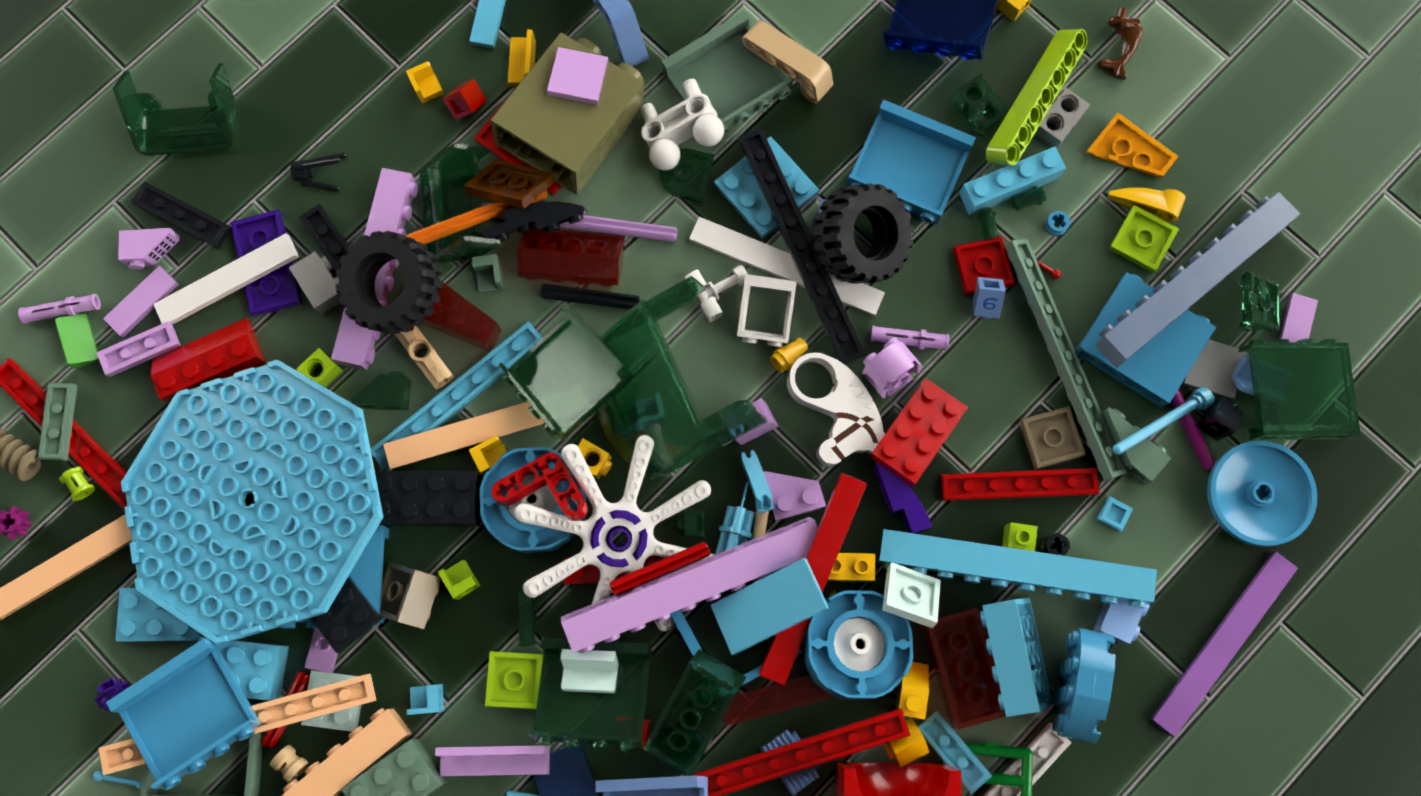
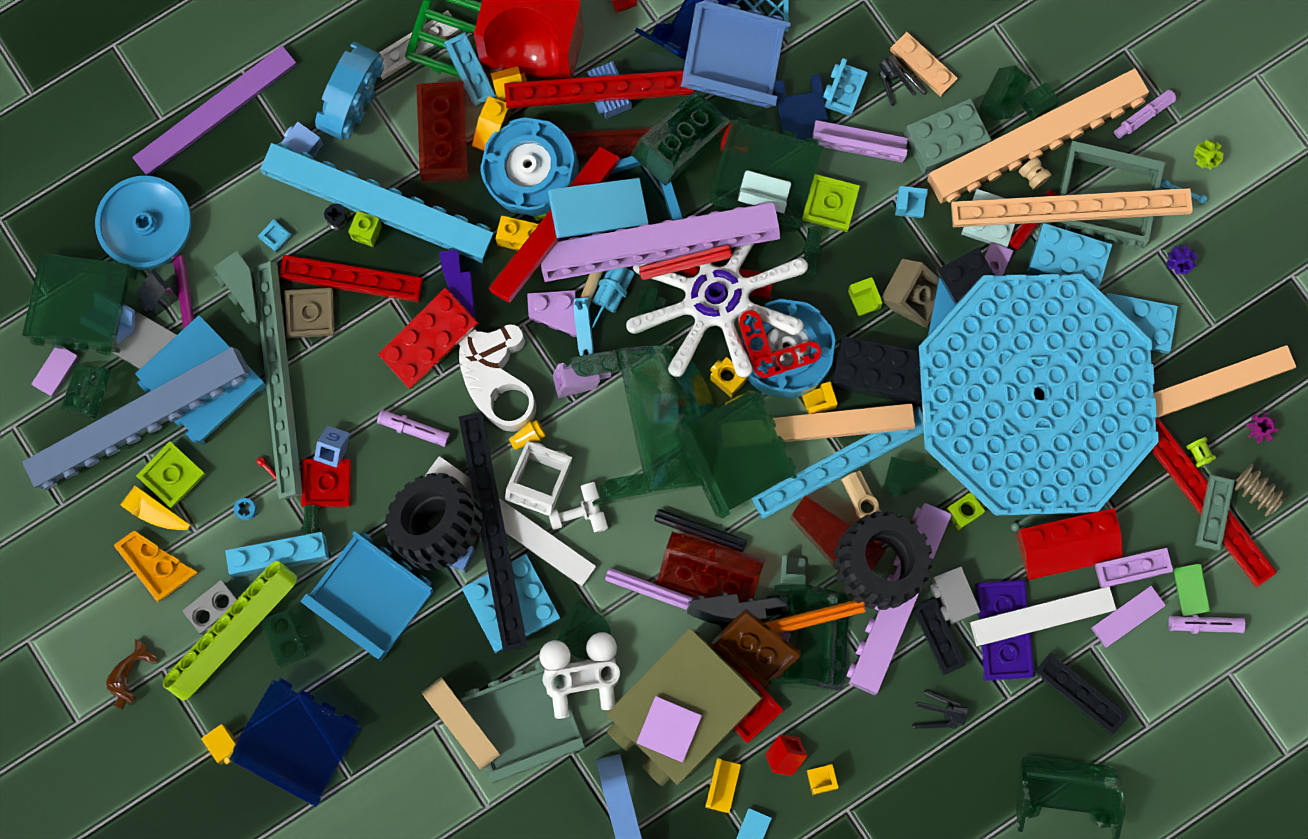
camera: 170 degrees left, 0 degrees up
dark azure panel [106,639,261,790] -> none
lavender slope [118,228,180,270] -> none
lavender brick [862,337,922,398] -> none
light aqua plate [882,562,941,628] -> none
medium azure slope [980,597,1053,717] -> none
clear green pin [1012,186,1046,211] -> none
medium azure piece [1112,387,1215,454] -> none

